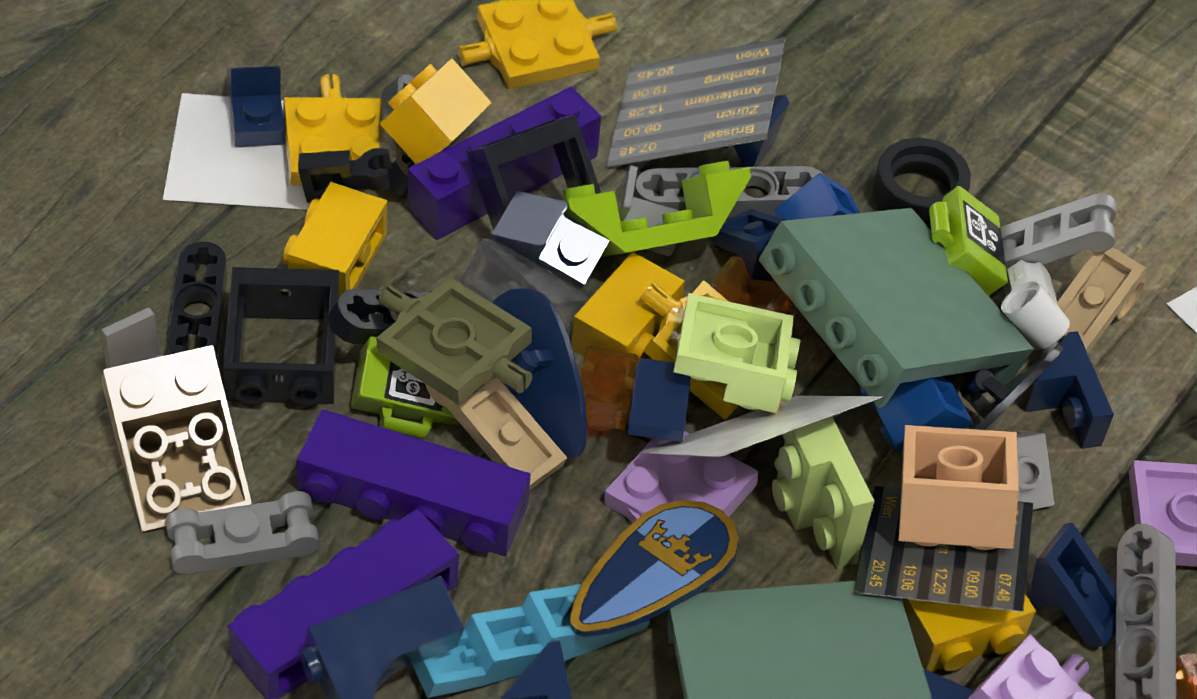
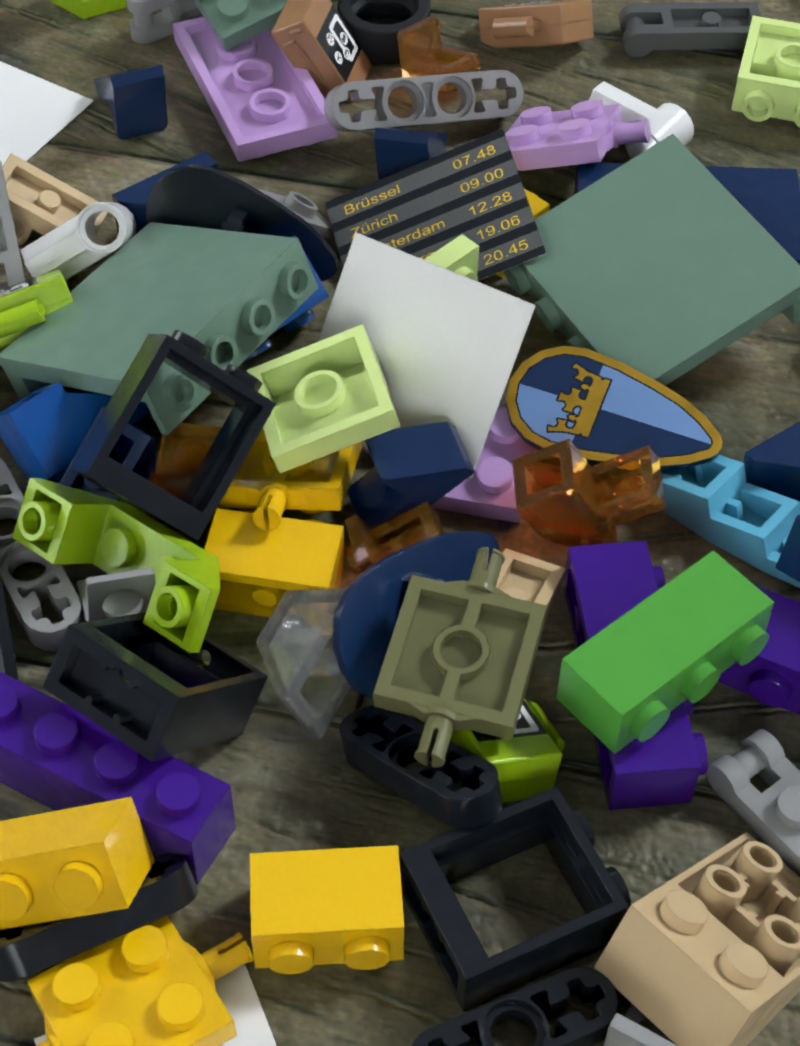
camera: 110 degrees left, 0 degrees up
black plate [298,148,392,203] -> none
slope [490,191,610,289] -> none
light nougat brick [899,425,1019,550] -> none
none -> black window [70,330,276,541]
none -> clear orange brick [512,439,666,547]
none -> bright green brick [556,550,774,754]

